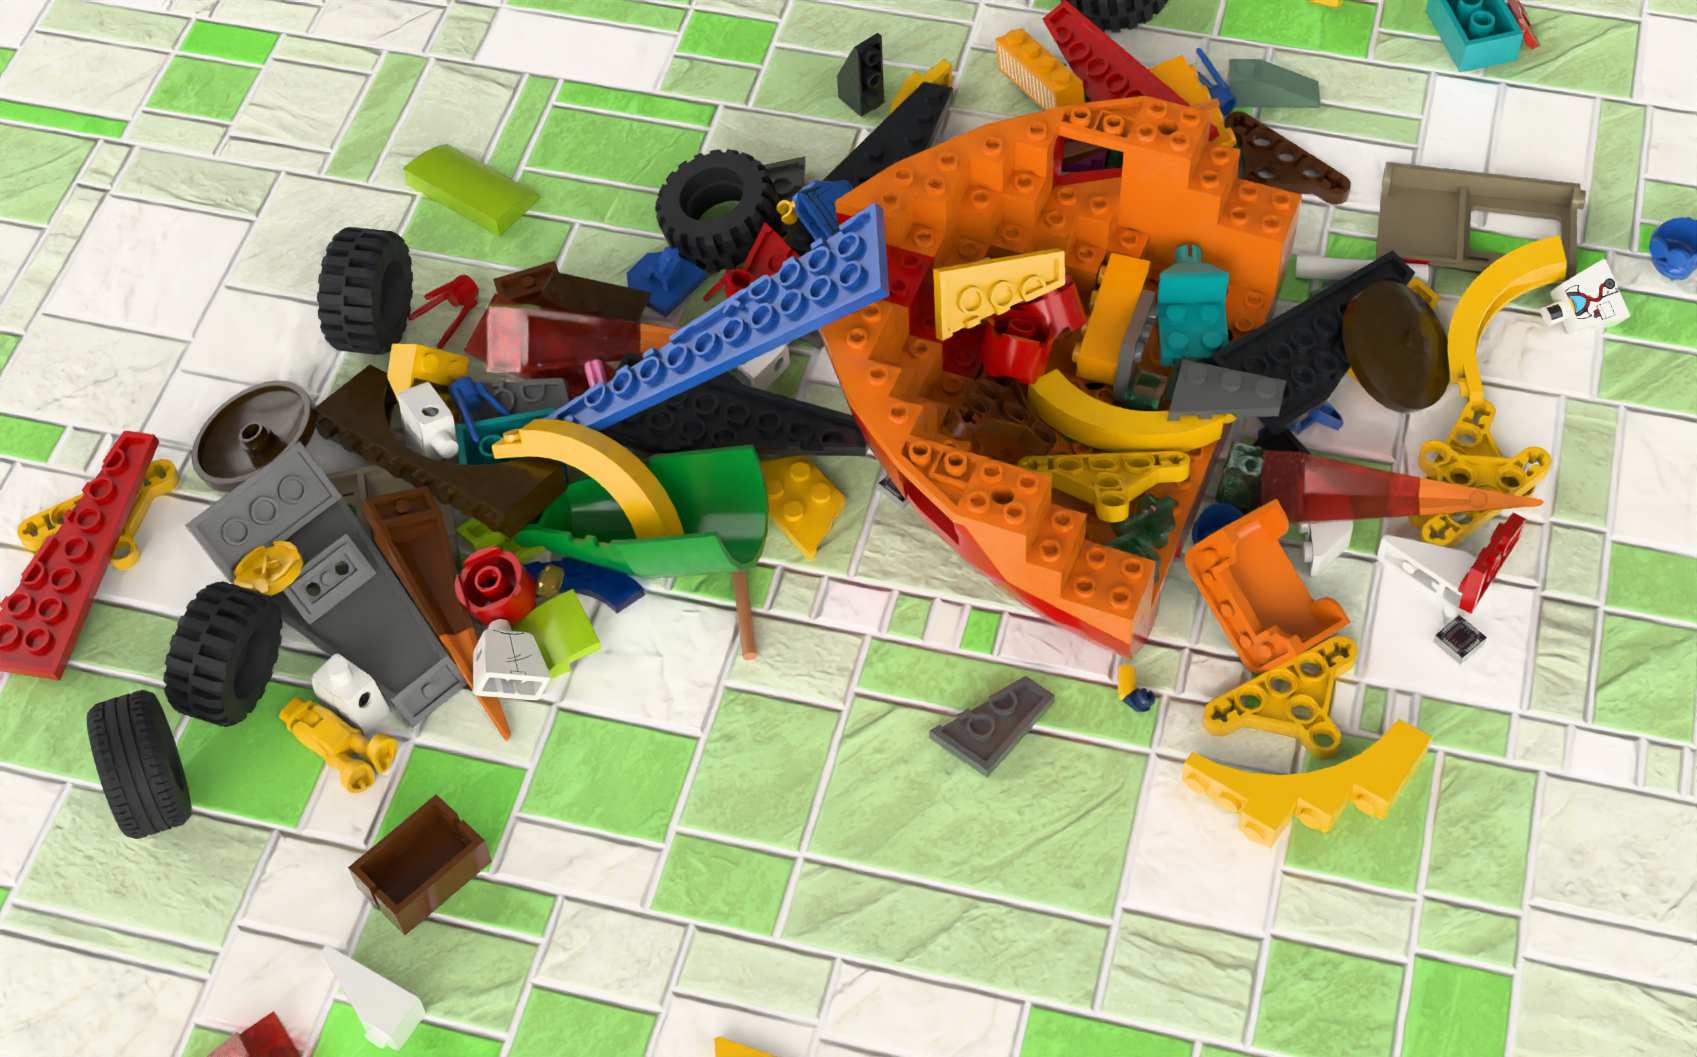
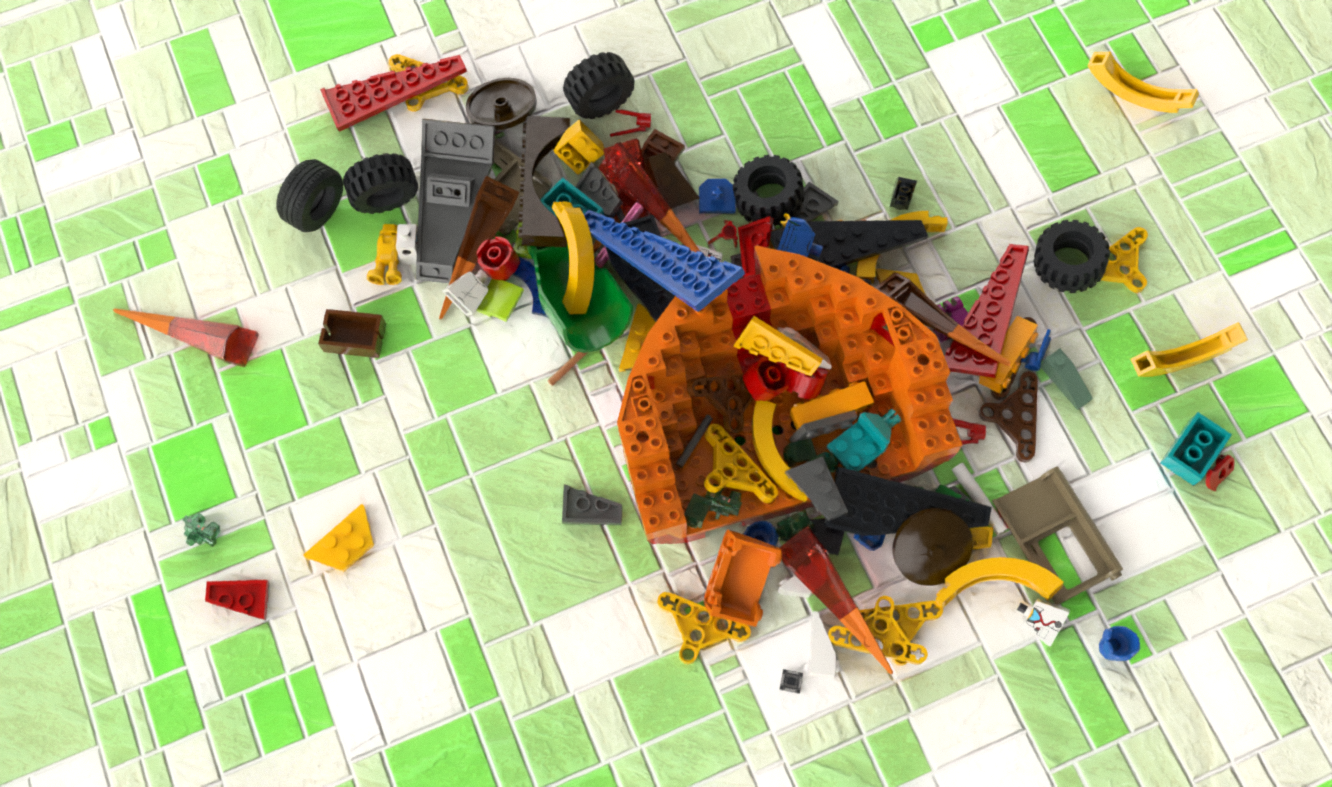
camera: 50 degrees right, 15 degrees up
yellow tile [233,541,304,596] -> none
white slope [321,944,426,1052] -> none
white torso [398,382,458,460] -> none
lime slope [403,144,540,237] -> none
blue plant [448,377,512,443] -> none
clear yellow tile [536,564,565,600] -> none
light orange brick [995,28,1085,110] -> none
arm [1118,665,1155,712] -> none
yellow arch [1182,718,1432,848] -> none
red wing [1458,513,1526,614] -> none

